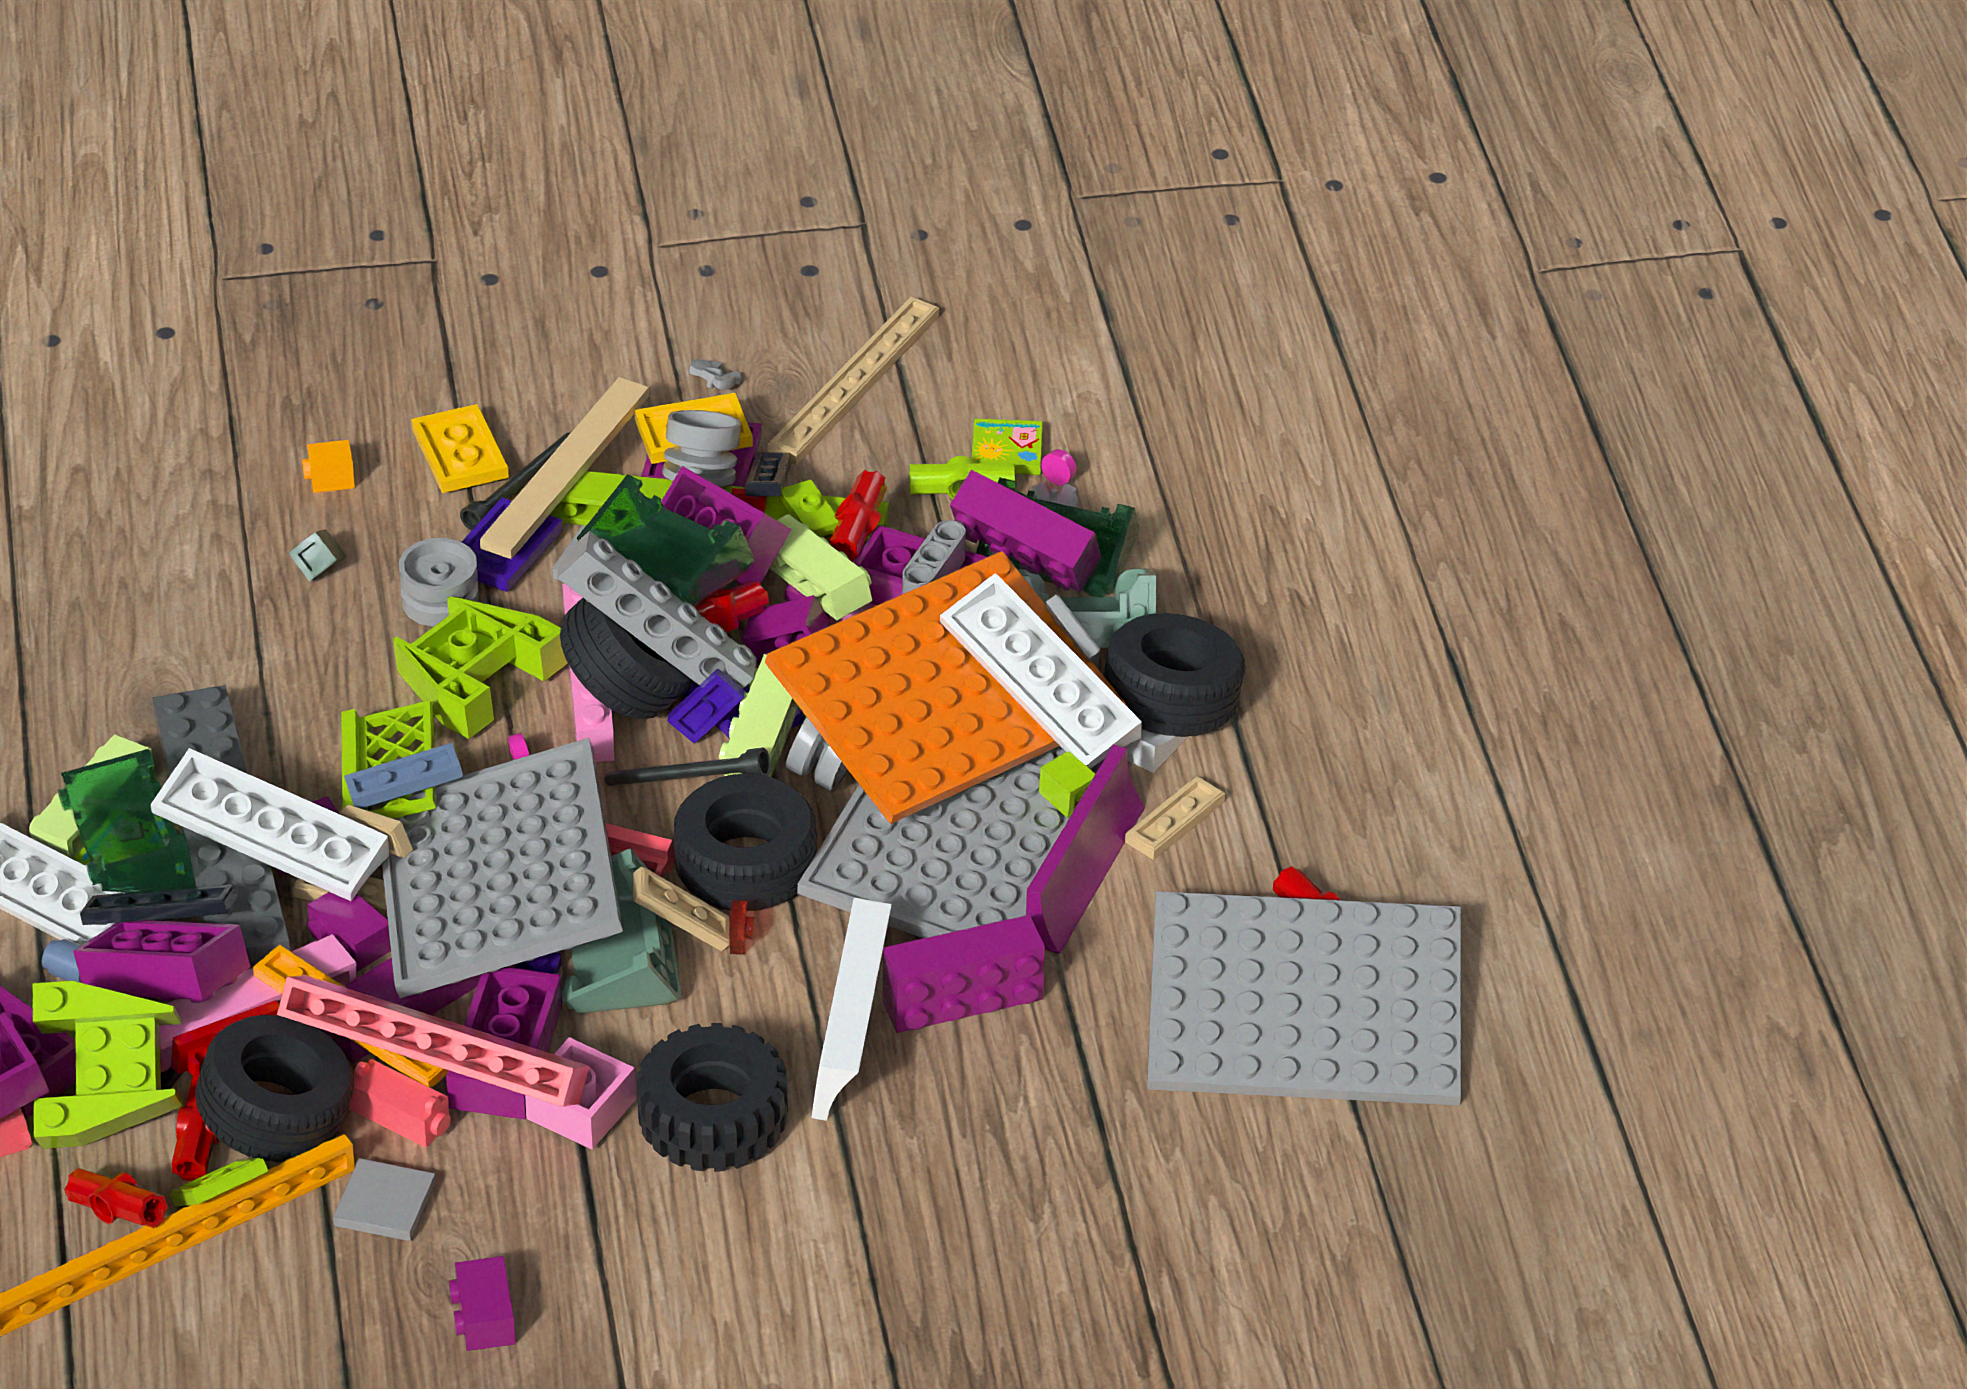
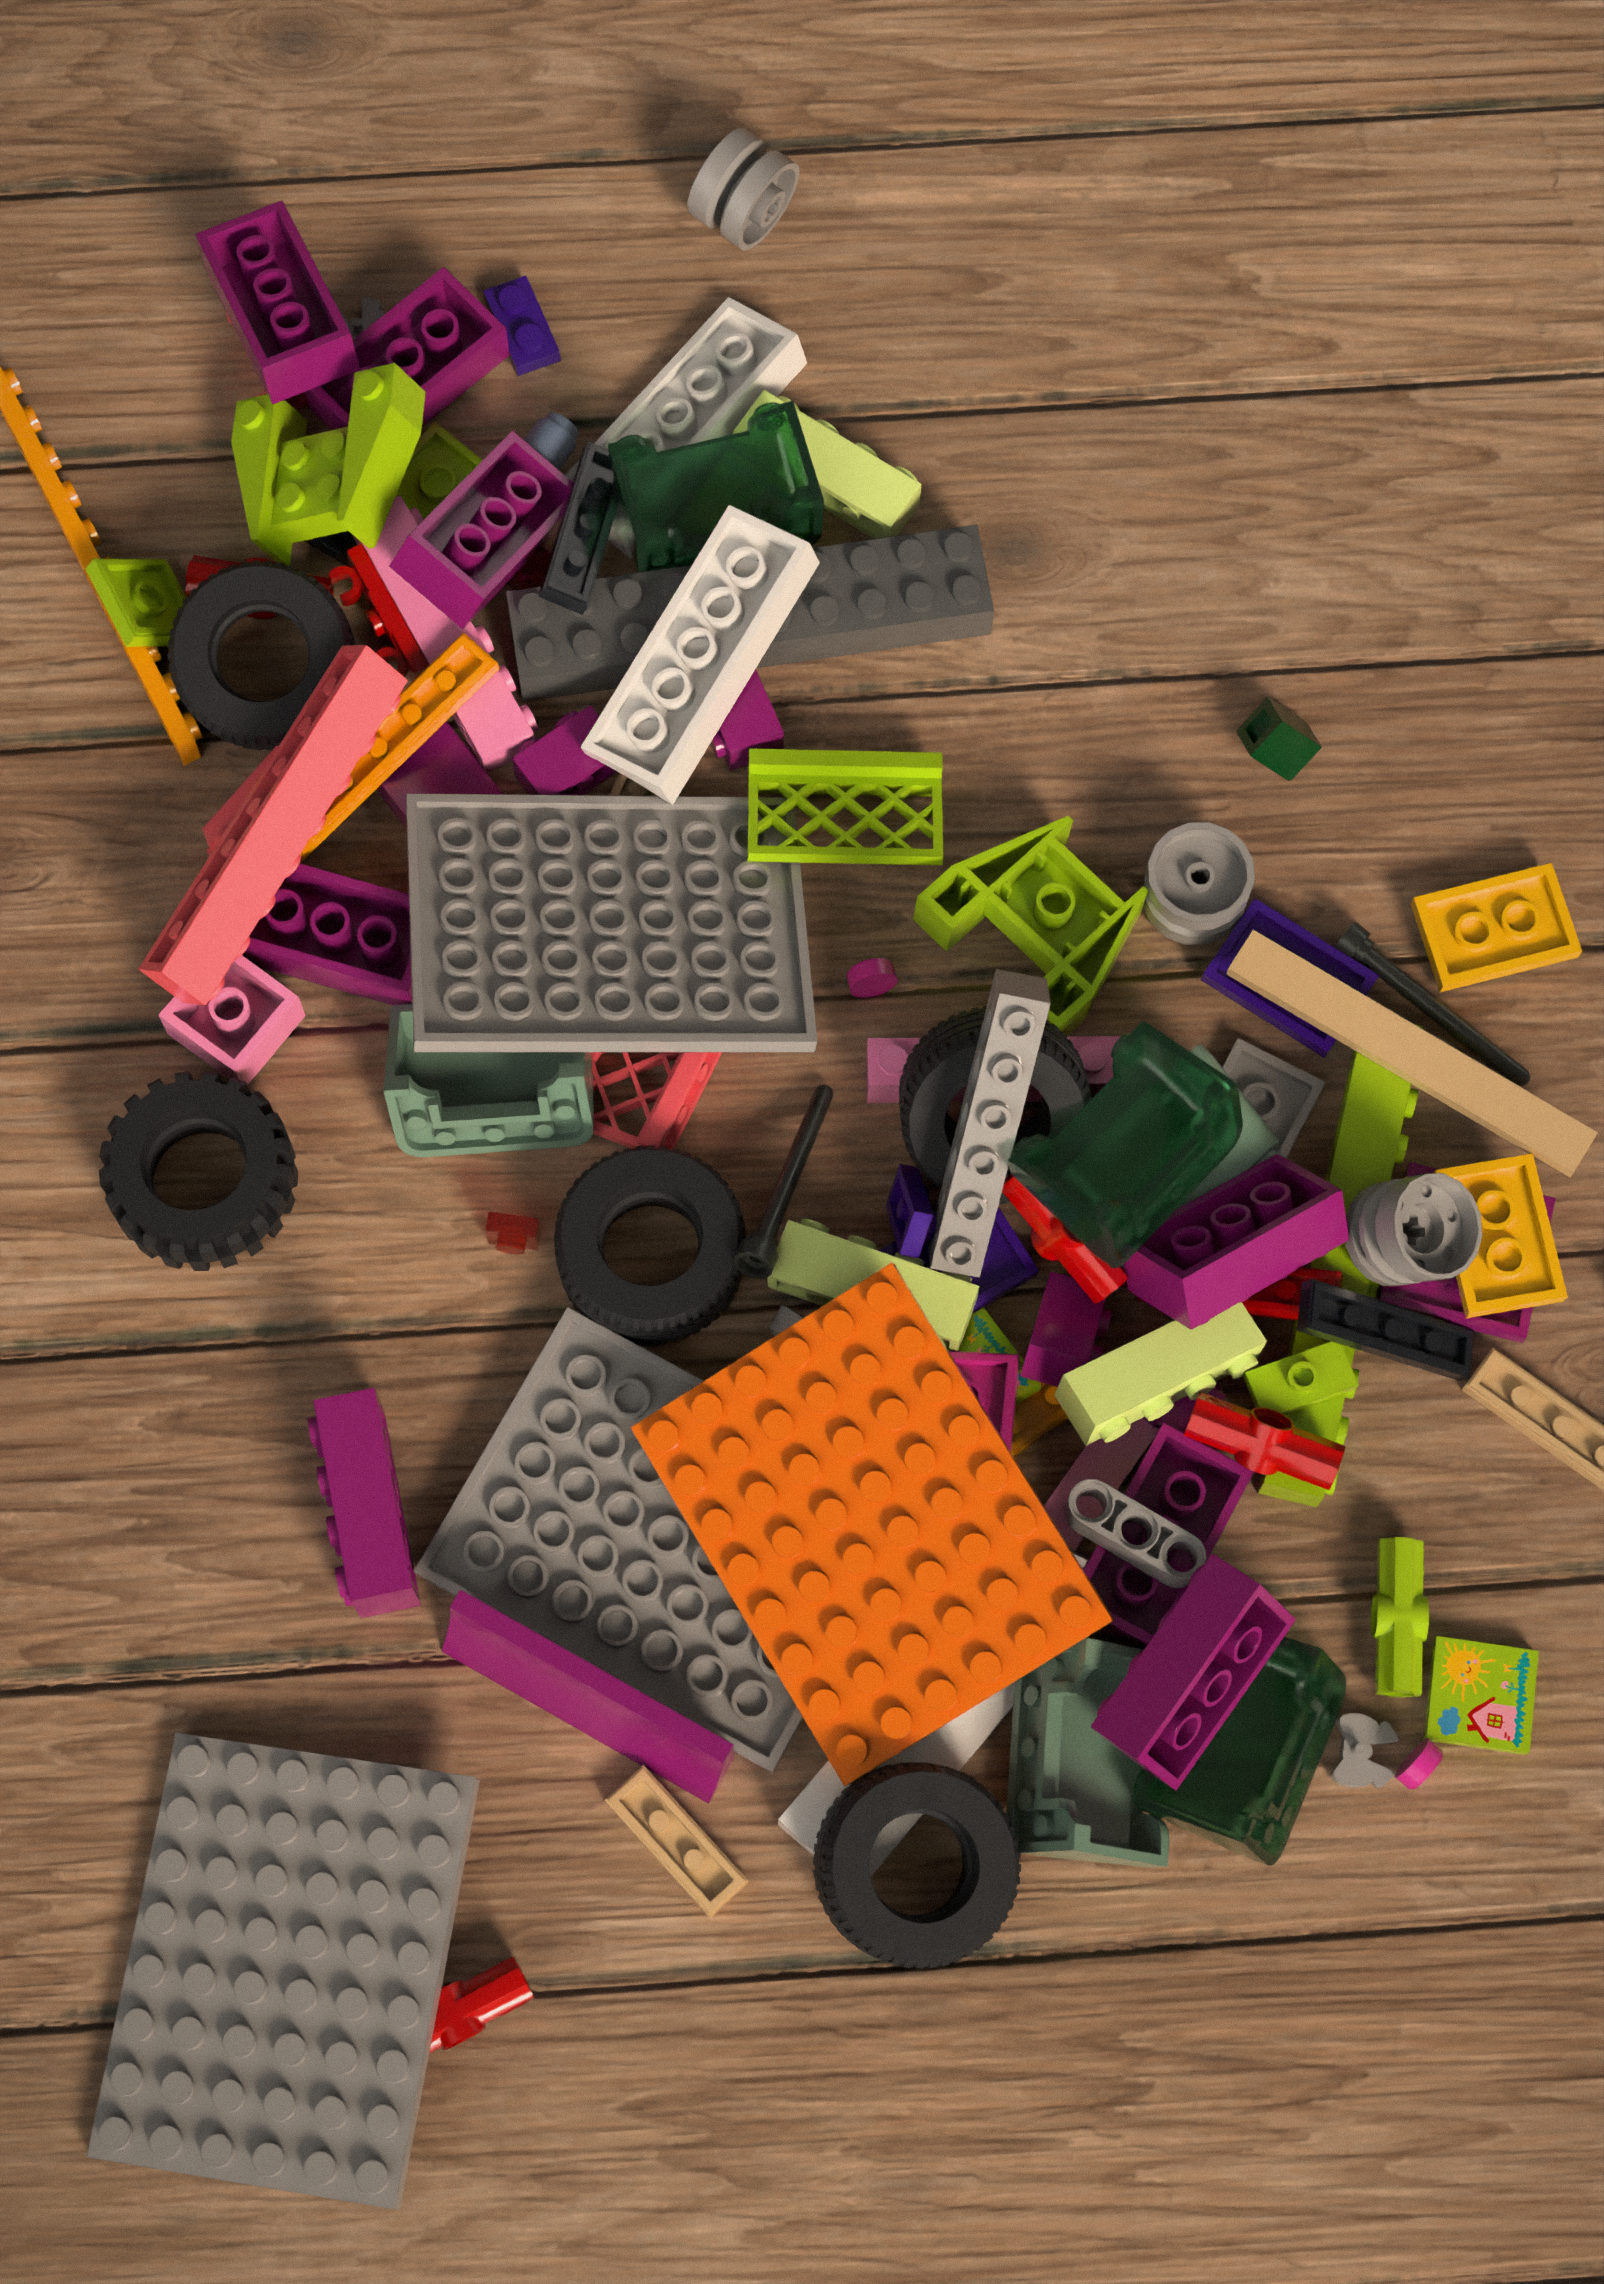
camera: 95 degrees right, 30 degrees up
red piece [64,1168,168,1229] -> none
light orange brick [302,440,355,493] -> none
light grey tile [333,1158,436,1241] -> none
tan tile [339,805,413,858] -> none
sand blue plate [344,743,463,809] -> none
tan tile [633,866,730,951] -> none
white arch [811,898,892,1121] -> none
white arch [940,573,1142,768] -> none
lime panel [1039,752,1095,818] -> none
light grey tile [1046,595,1100,670] -> none

